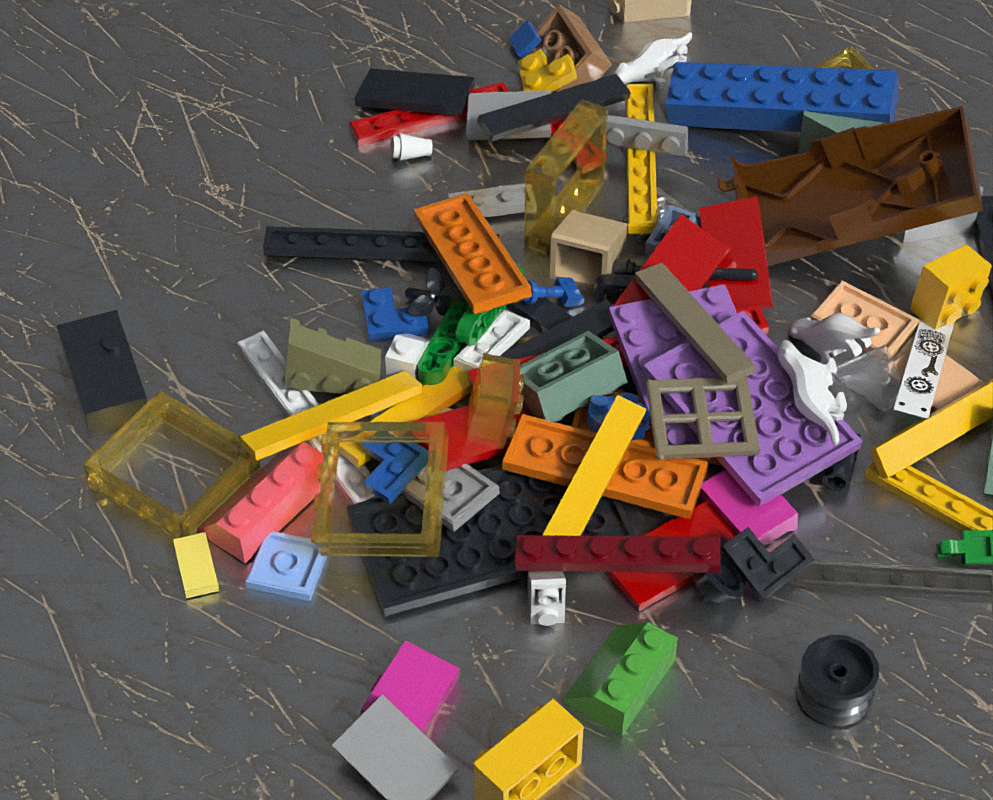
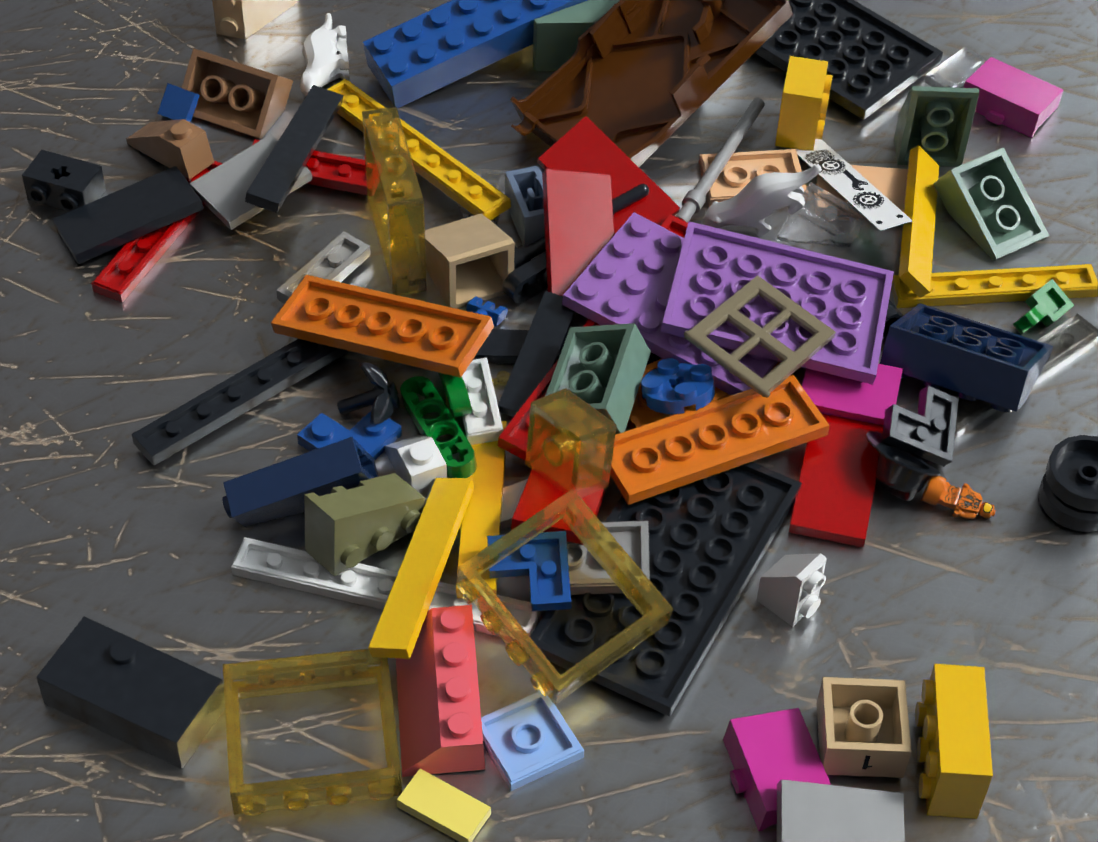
camera: 45 degrees left, 0 degrees up
white cone [390,133,432,161] -> none
dark red plate [515,535,720,573] -> none
yellow plate [518,49,577,92] -> none
yellow tile [543,395,647,536] -> none
bright green slope [563,622,678,735] -> none
light grey plate [602,115,688,156] -> none
dark tan tile [635,263,755,384] -> none
white animal [778,340,847,445] -> none
none -> black brick [22,149,106,212]
none -> medium nougat slope [126,119,214,180]
none -> dark blue slope [222,437,379,527]
none -> light grey bar [676,98,765,222]
none -> tan brick [816,677,912,778]
none -> dark blue slope [880,303,1053,412]
none -> orange piece [921,476,996,519]

